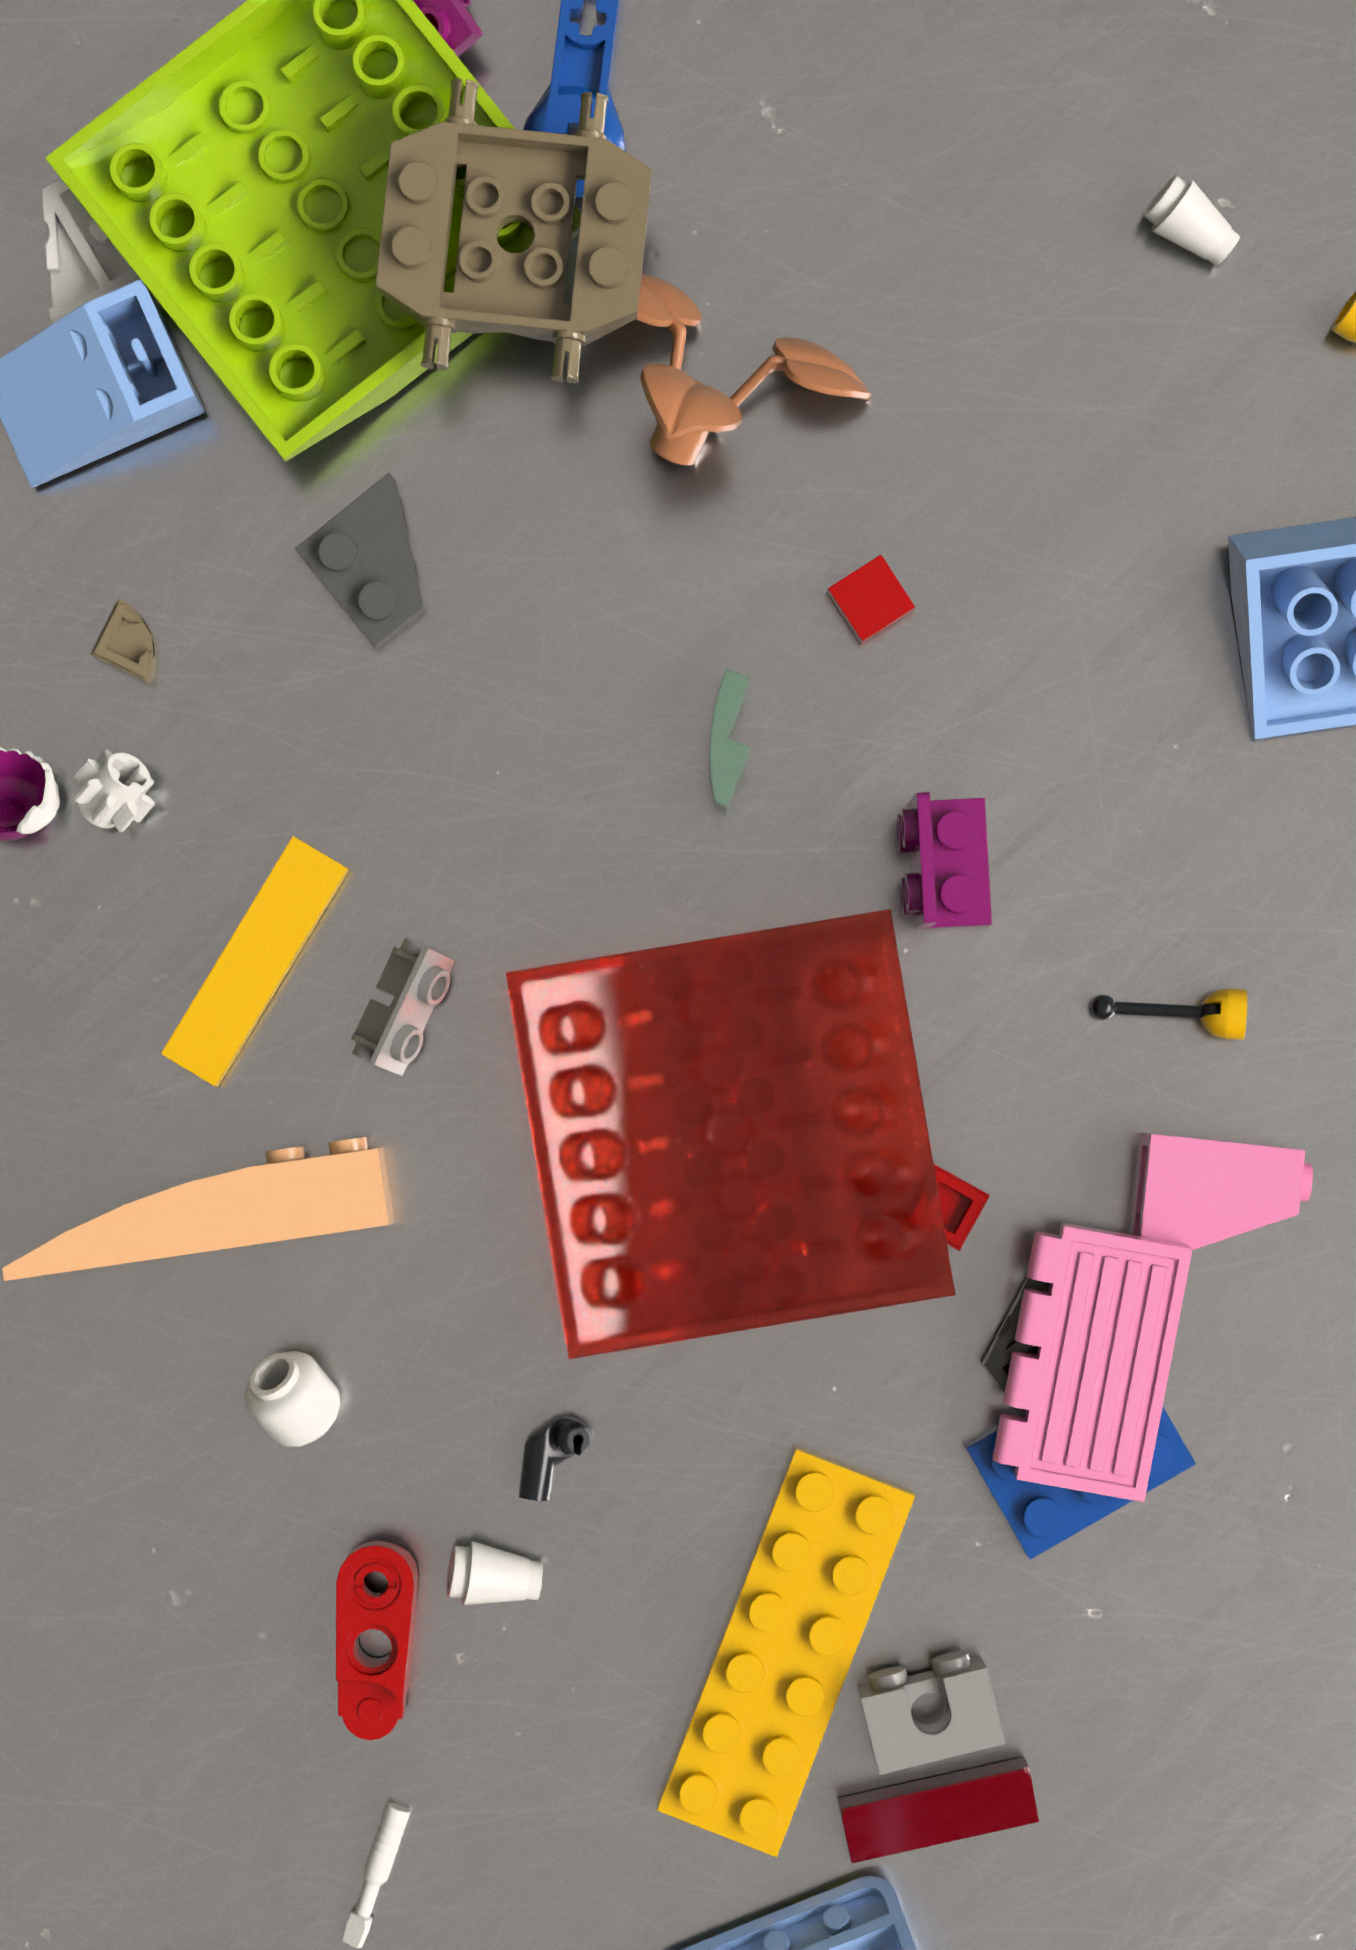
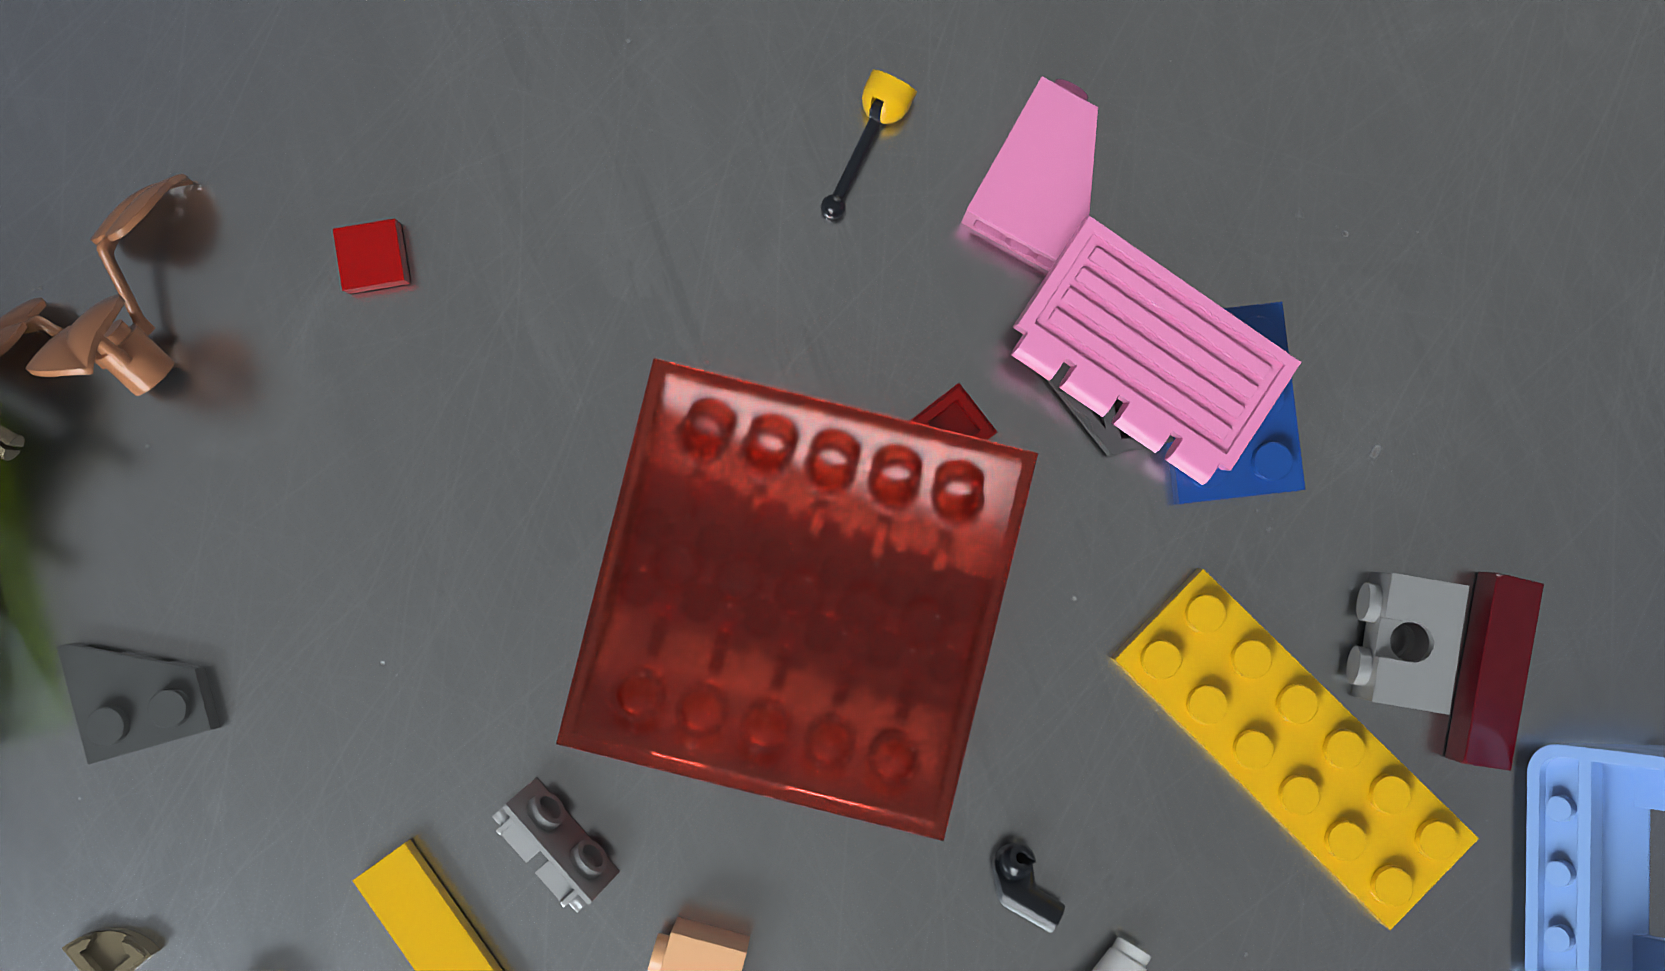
camera: 60 degrees left, 0 degrees up
sand green slope [709,668,751,812] -> none
magenta bracket [897,792,992,930] -> none

